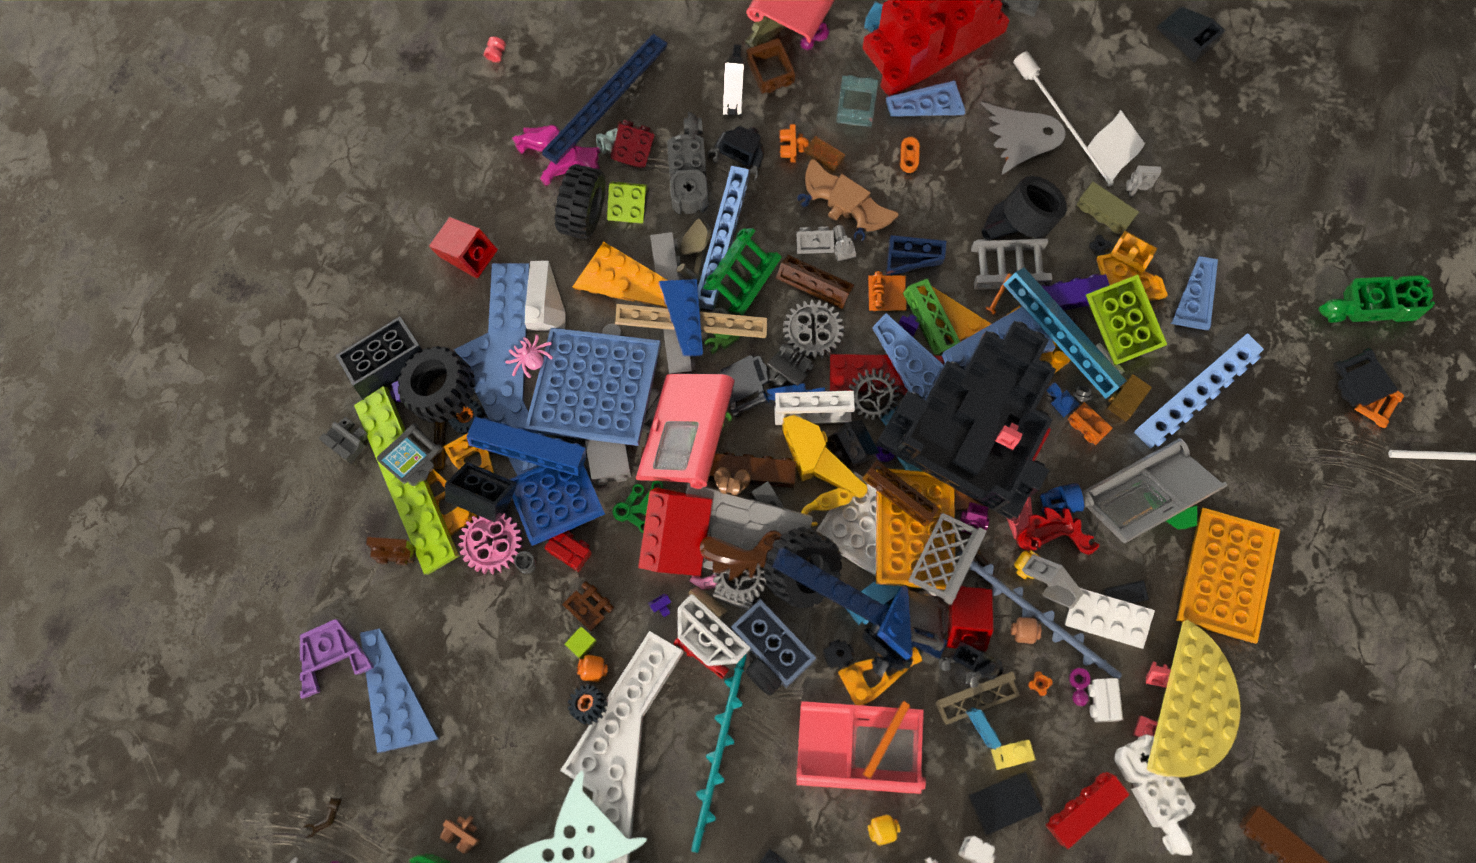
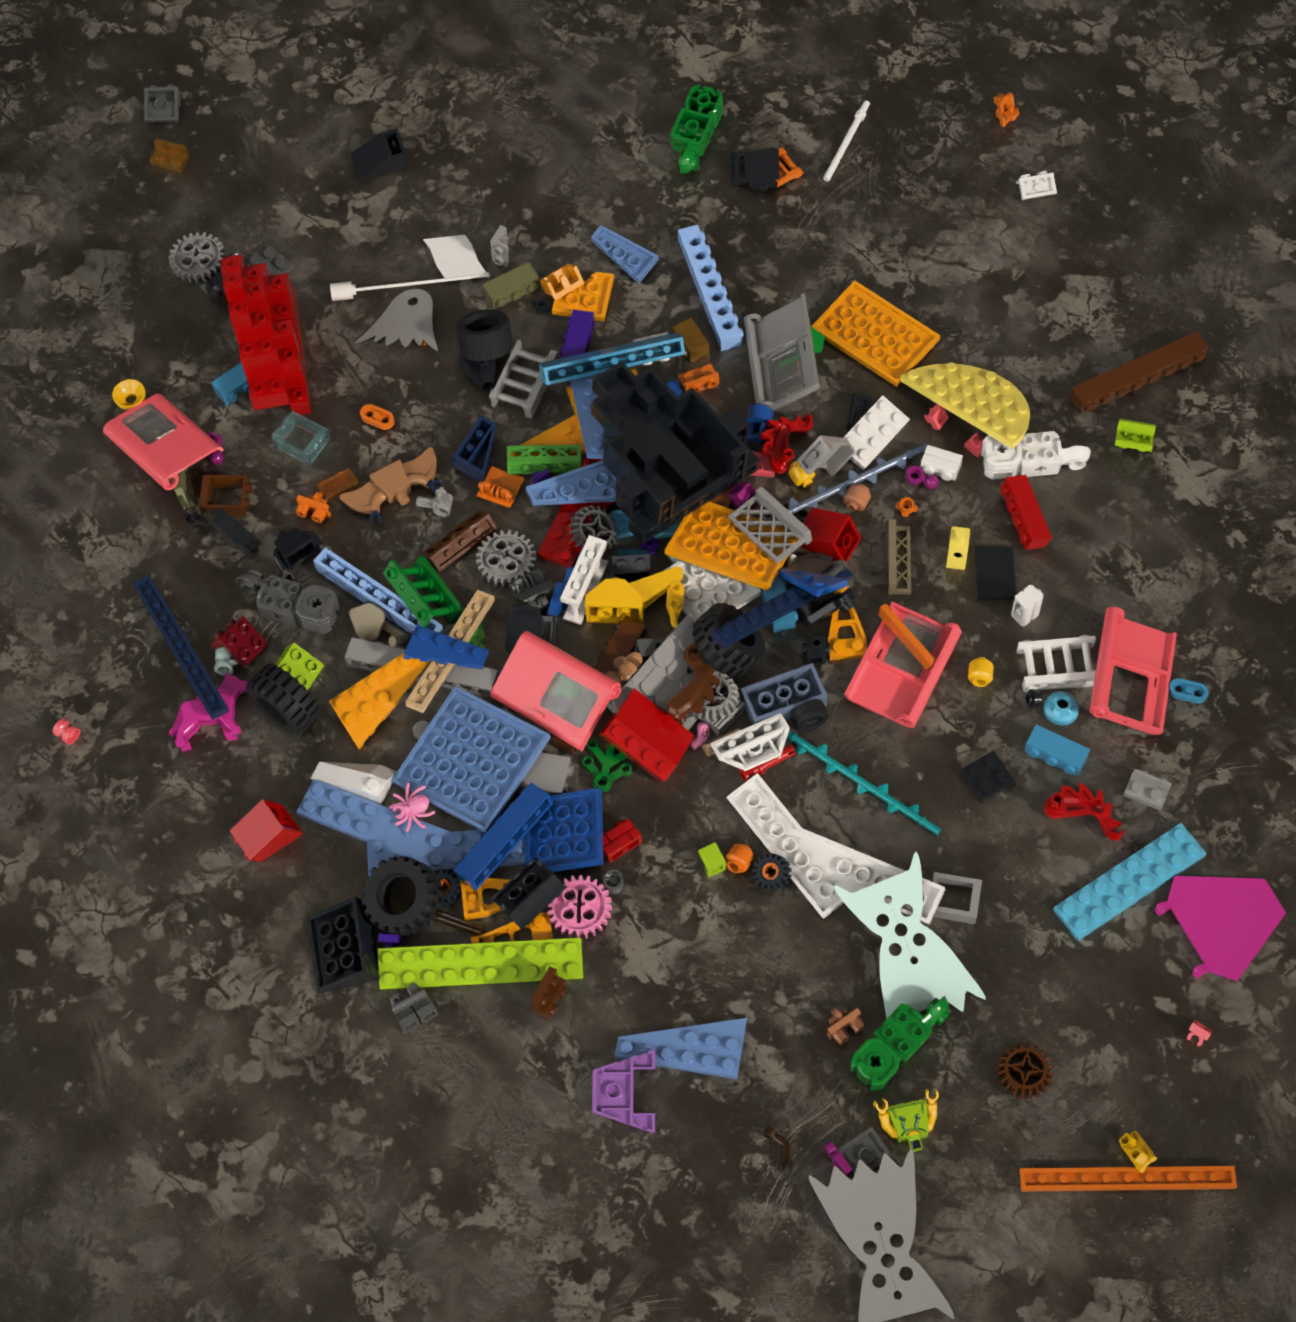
camera: 65 degrees left, 10 degrees down
piece [377,423,443,486] -> none
reddish brown plate [562,581,615,632] -> none
dark purple tile [648,593,671,617] -> none
light grey bracket [796,226,834,254] -> none
reddish brown fence [862,460,939,527] -> none
medium blue wing [886,81,965,116] -> none
black torso [939,641,1004,688] -> none
dark azure plate [966,707,1001,749] -> none
orange piece [985,273,1012,315] -> none
coral tile [995,423,1023,450] -> none
dark grey plate [1073,386,1093,402] -> none
lime slope [1085,275,1167,366] -> none

